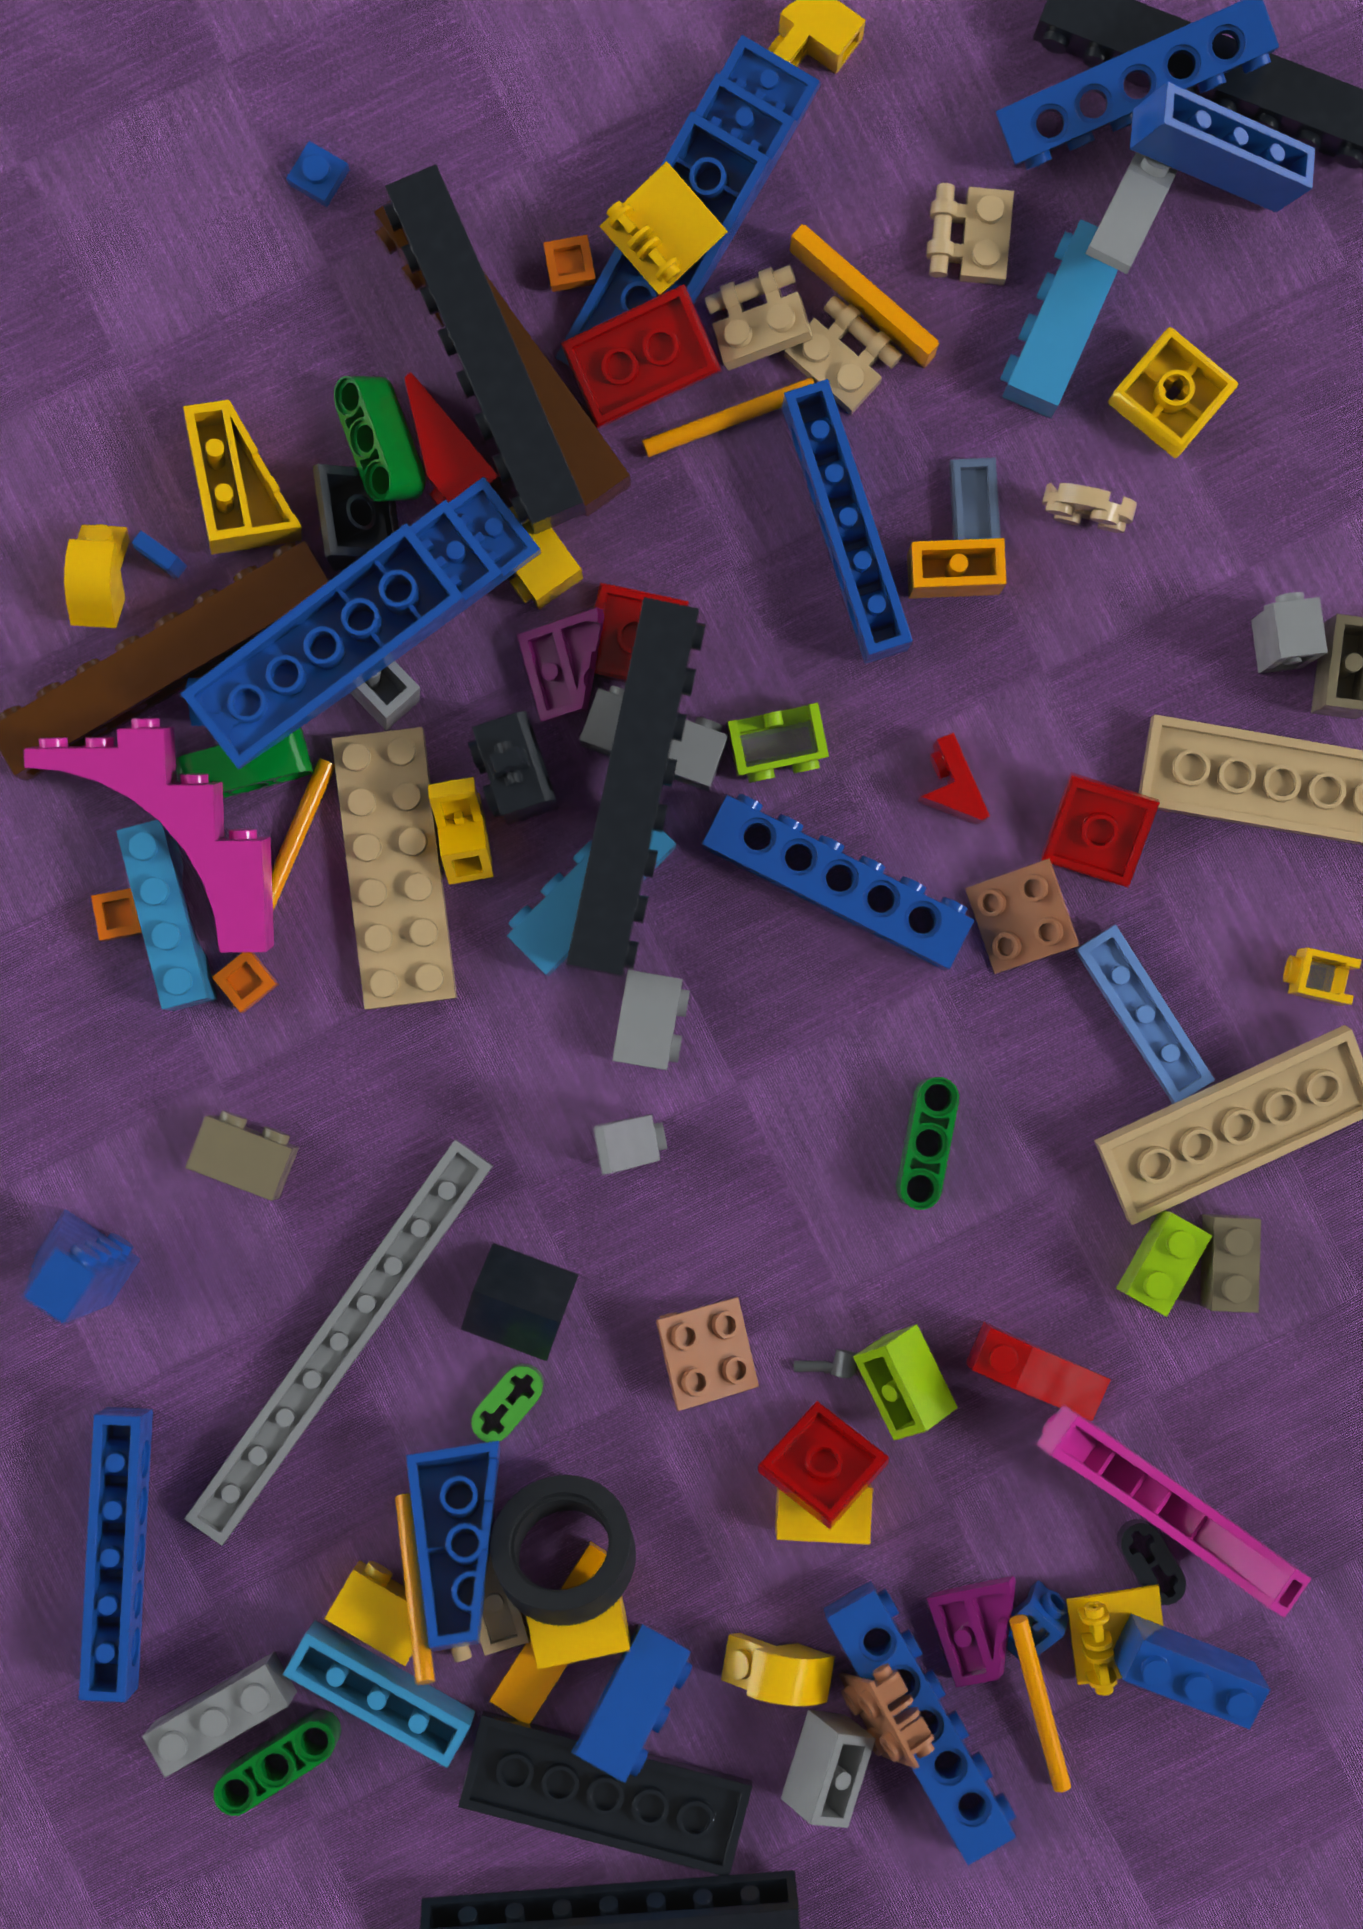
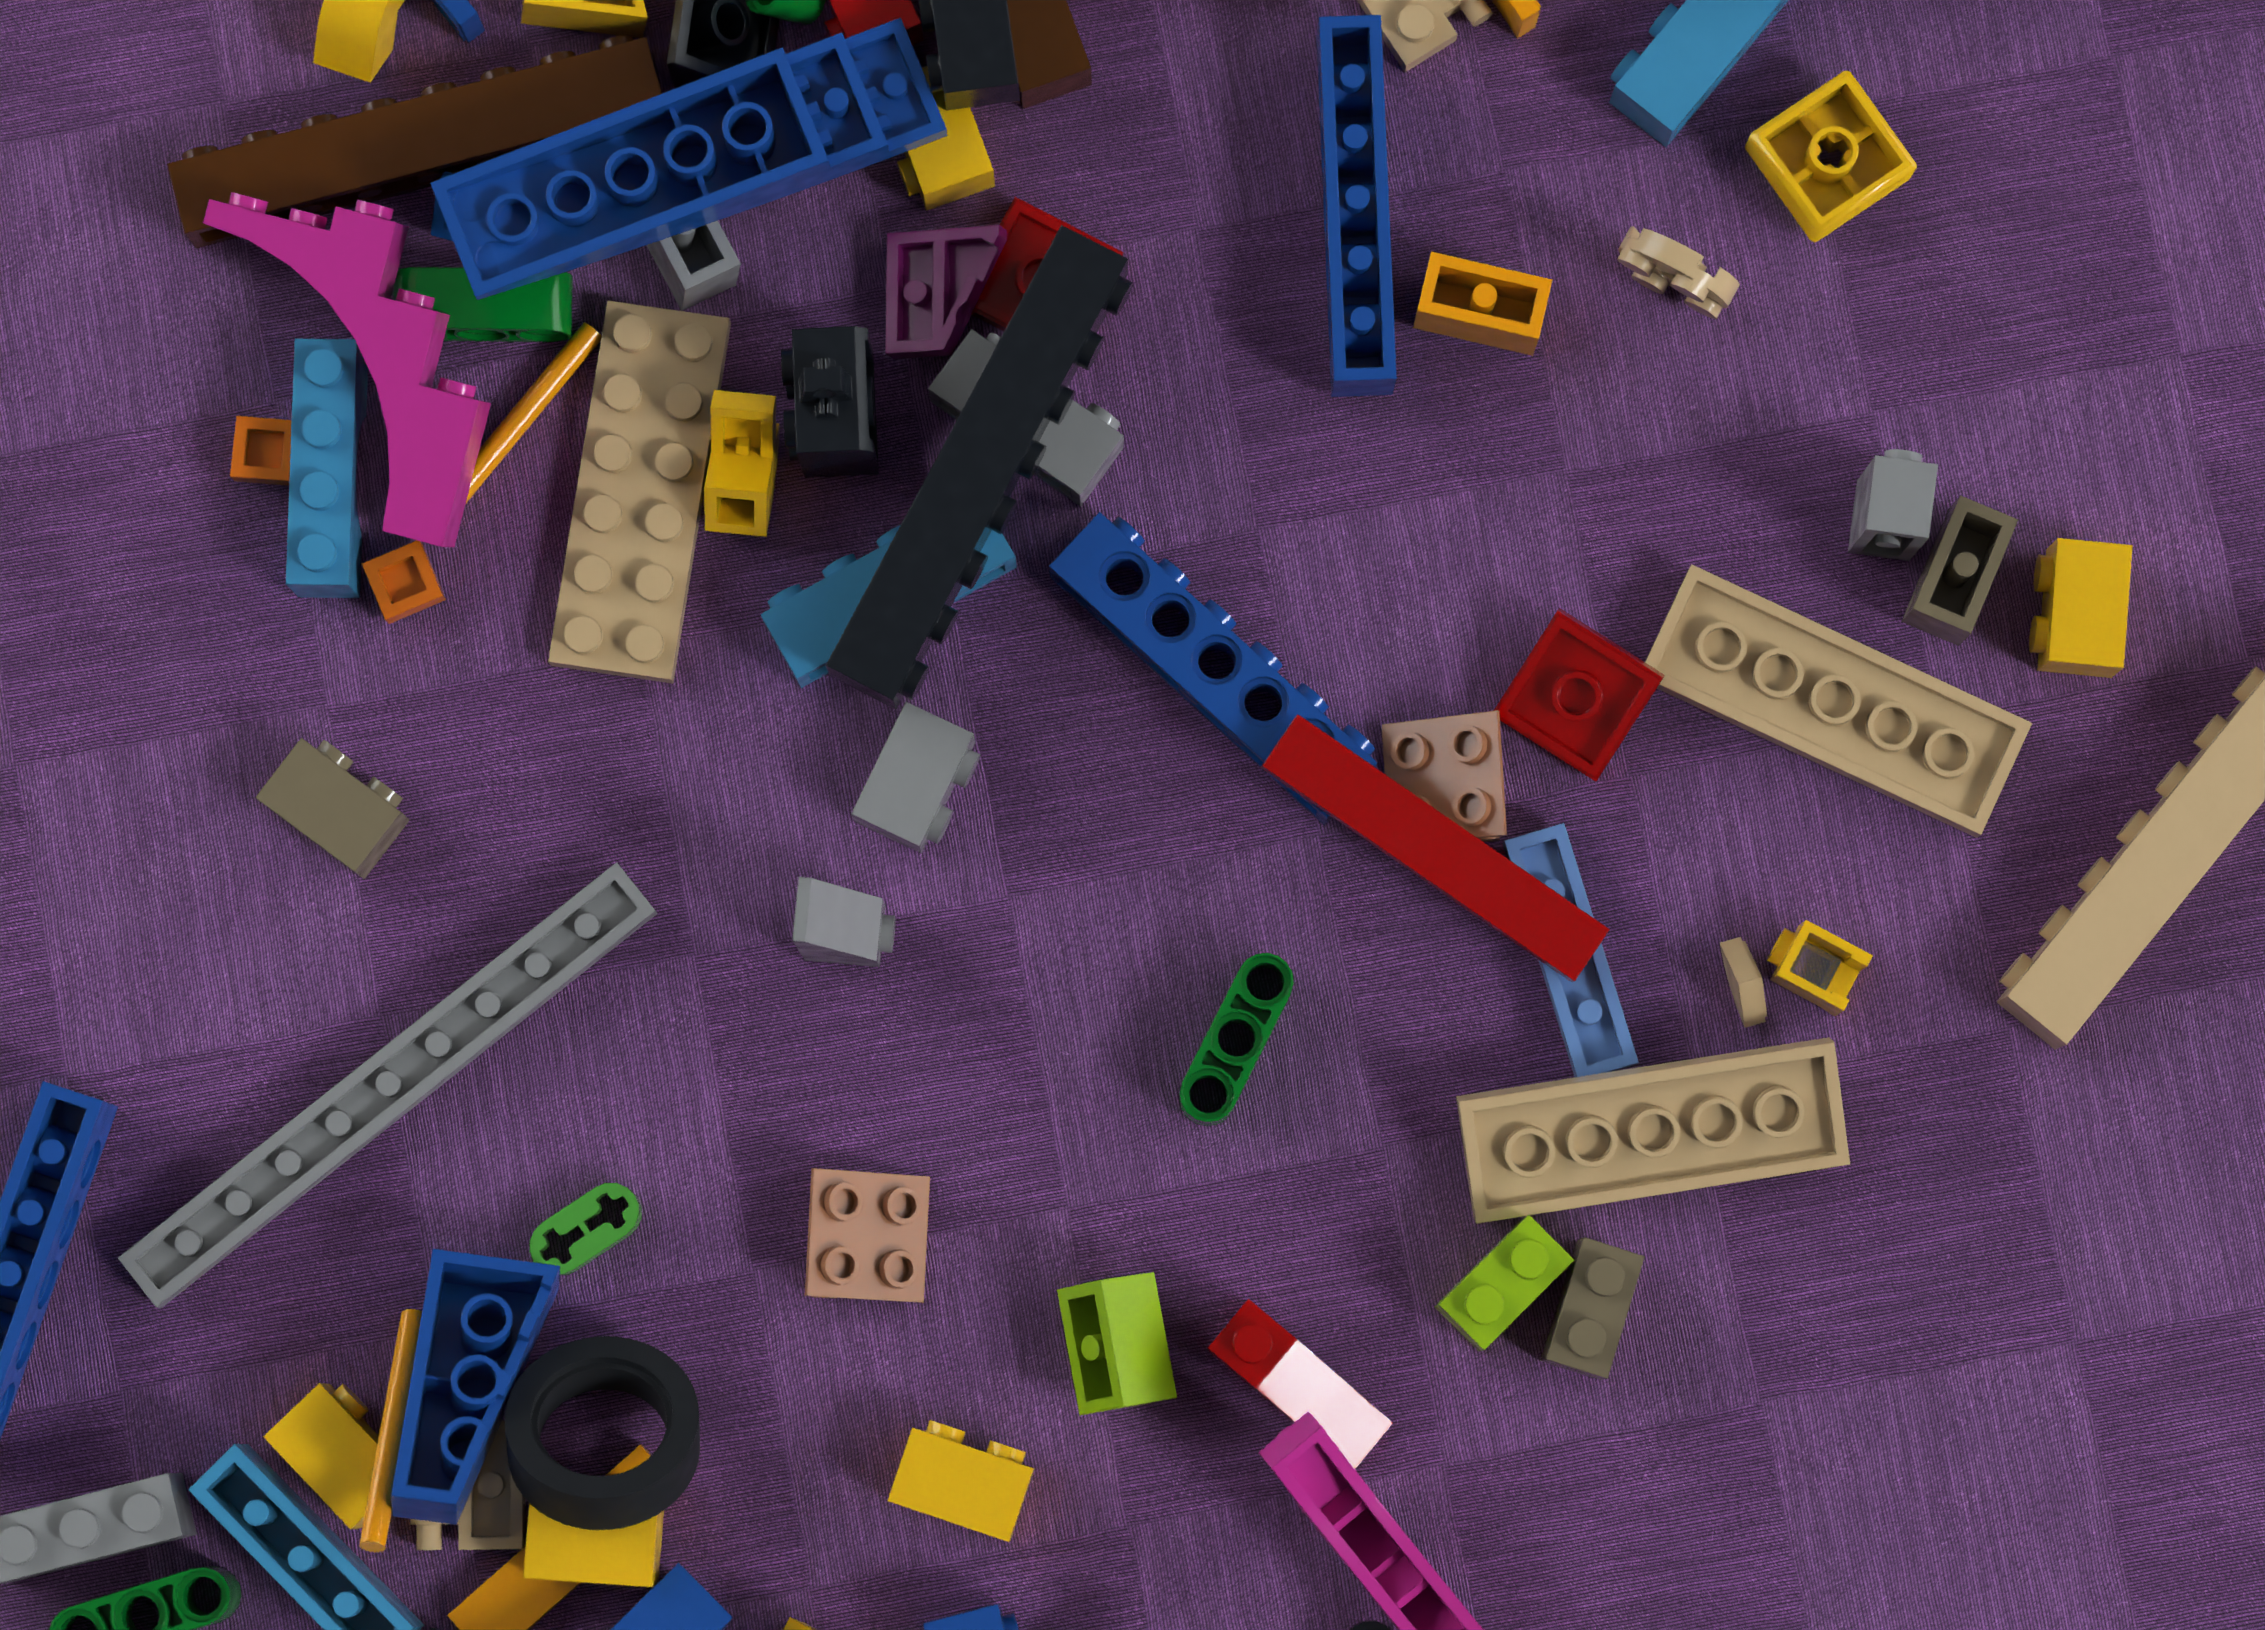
camera: 15 degrees right, 5 degrees down
blue wedge [23,1209,141,1324] -> none
black slope [461,1242,579,1361] -> none
light orange bar [642,377,814,458] -> none
window [726,703,829,783] -> none
red tile [757,1401,890,1529] -> none
dark grey hand [794,1349,858,1379] -> none
red slope [917,732,990,825] -> none
sand blue tile [949,457,1001,540] -> none
none -> red tile [1260,714,1610,982]
none -> tan tile [1720,937,1767,1028]

